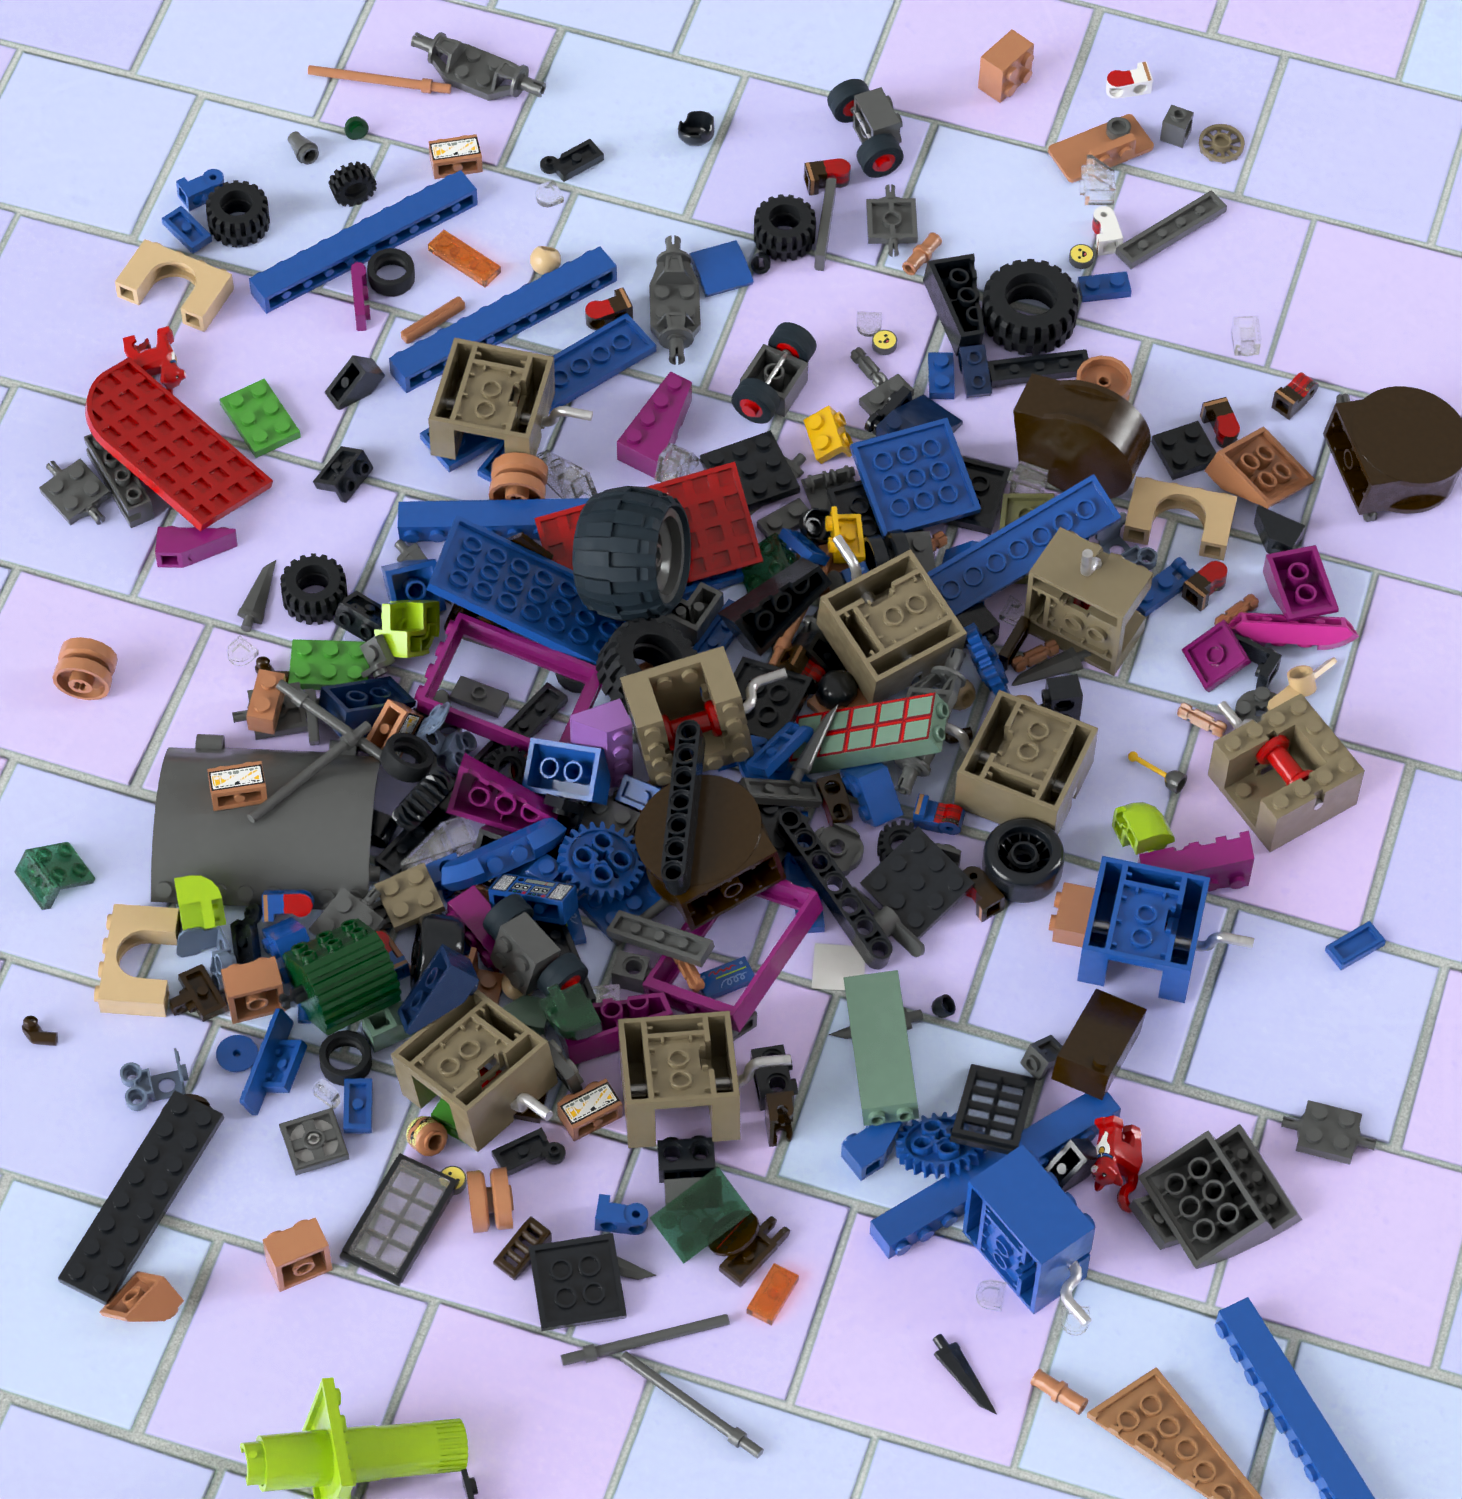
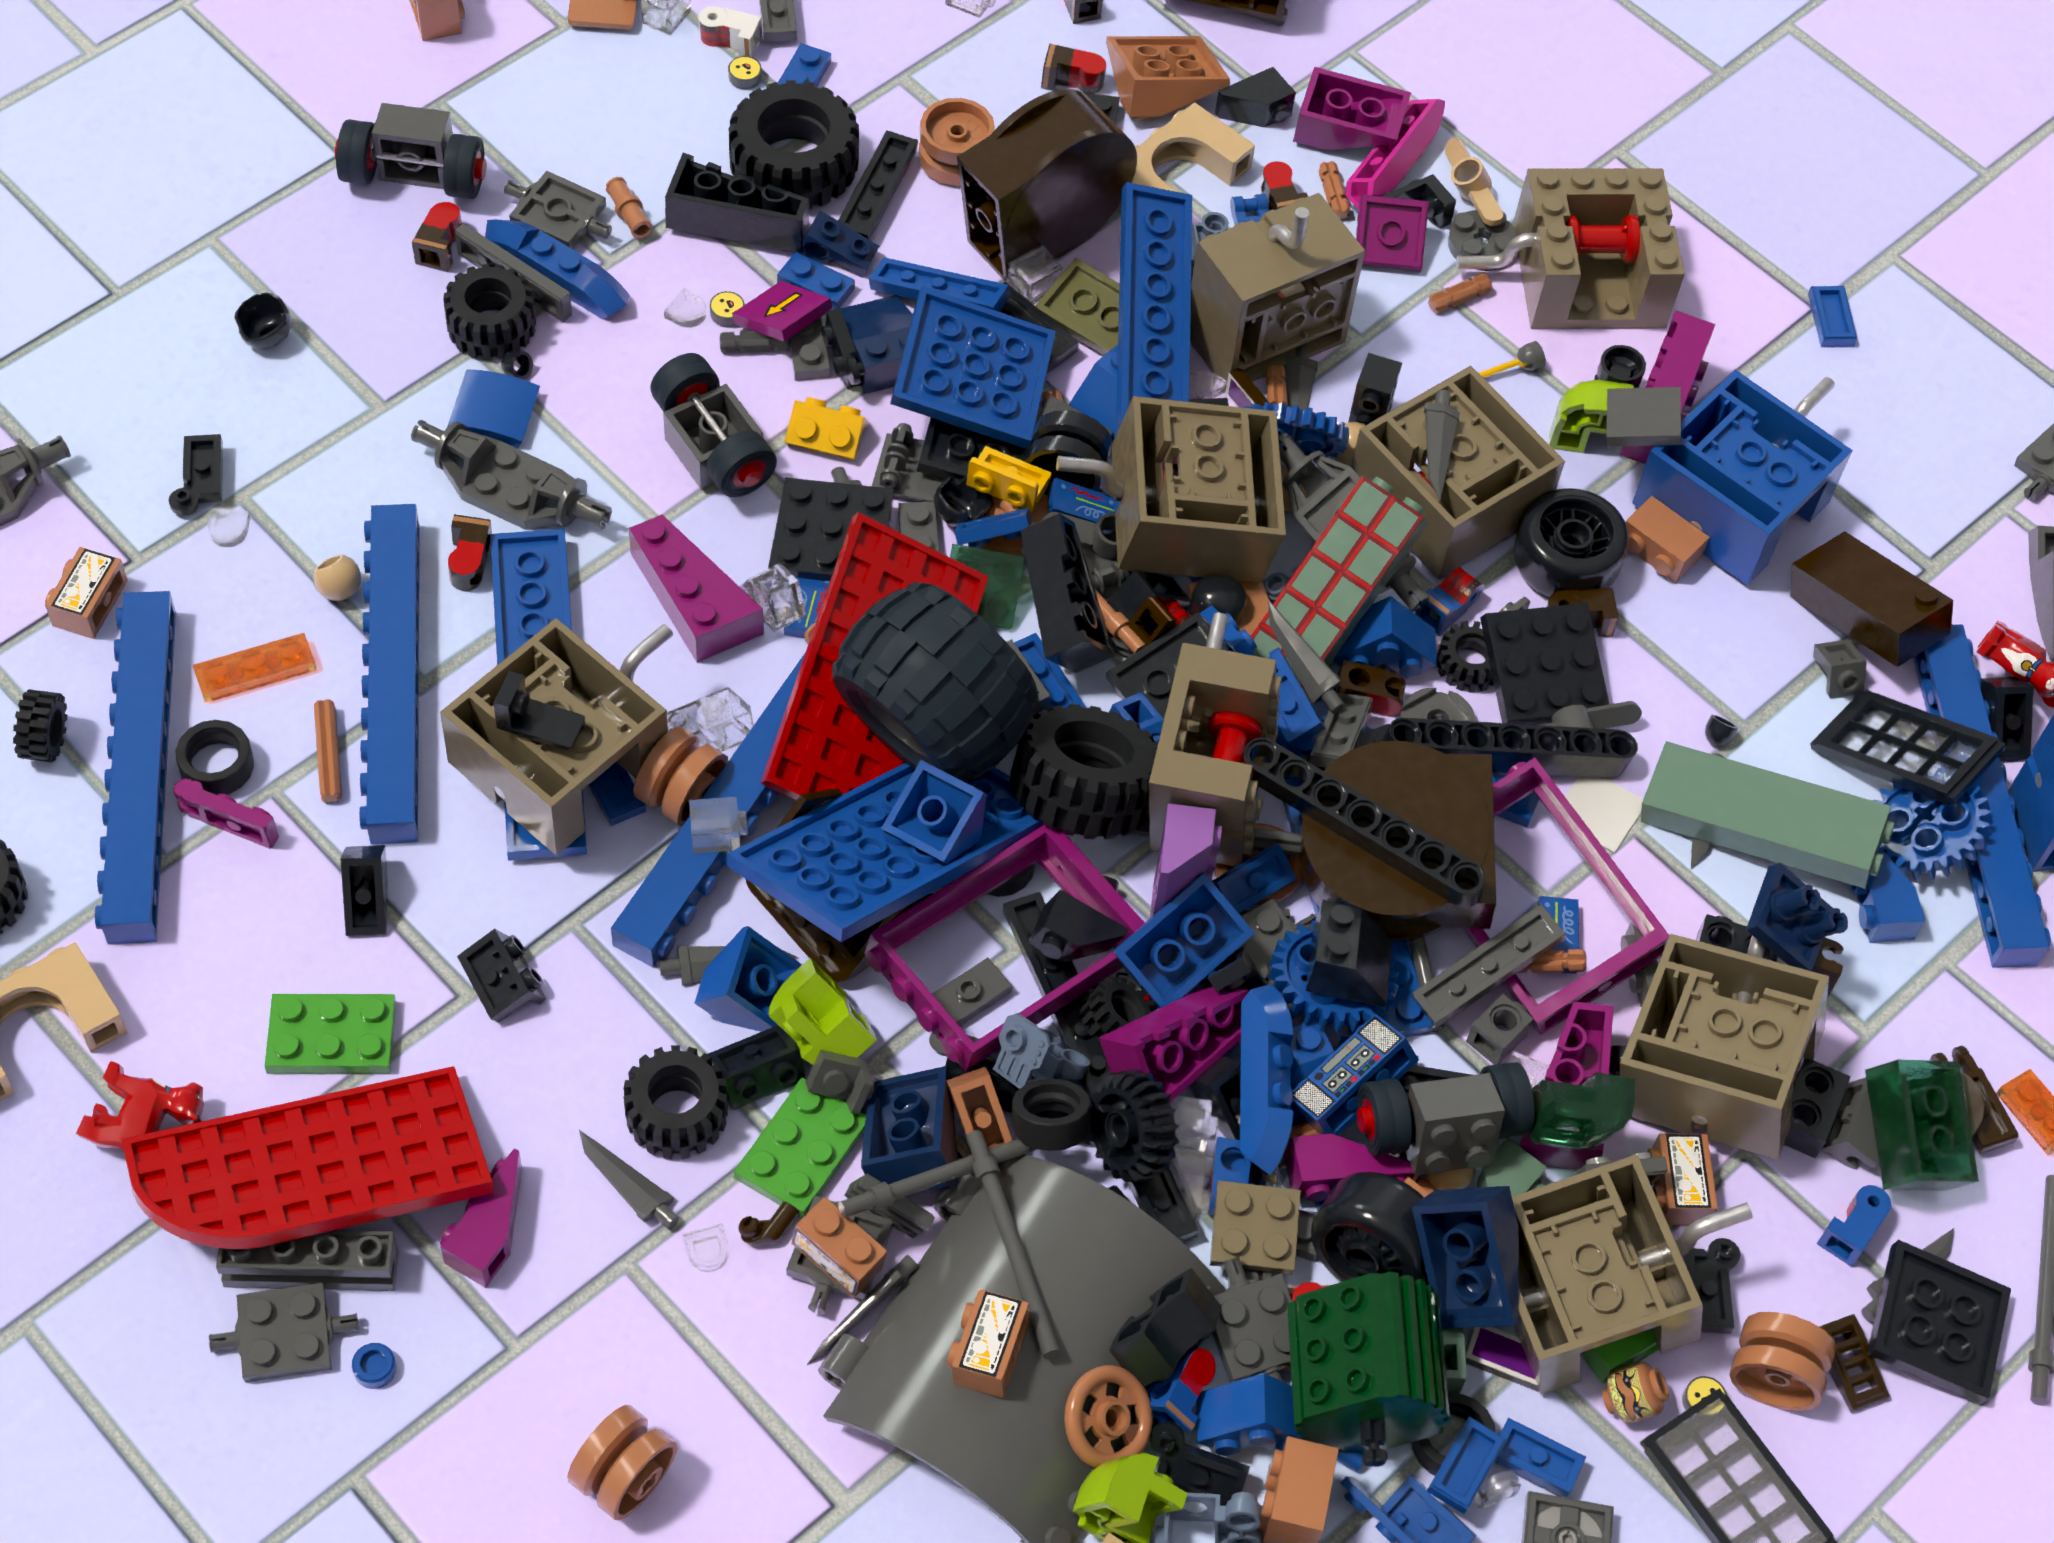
camera: 65 degrees left, 0 degrees up
none -> blue tile [352,1343,397,1389]
none -> blue brick [485,219,630,319]
none -> black bracket [493,671,585,751]
none -> clear brick [689,797,747,854]
none -> magenta tile [732,281,833,342]
none -> dark grey bar [807,1255,919,1364]
none -> blue plate [869,257,1010,312]
none -> blue slope [881,760,987,864]
none -> black slope [1028,889,1128,962]
none -> nougat plate [1064,1365,1153,1469]
none -> black brick [1109,1268,1221,1387]
none -> blue plate [1200,605,1257,656]
none -> black slope [1306,900,1392,1008]
none -> dark grey bar [1424,390,1460,500]
none -> blue tile [1427,1417,1507,1514]
none -> black wheel [1594,345,1646,388]
none -> dark grey tile [1606,387,1681,447]
none -> dark blue plate [1746,863,1848,971]

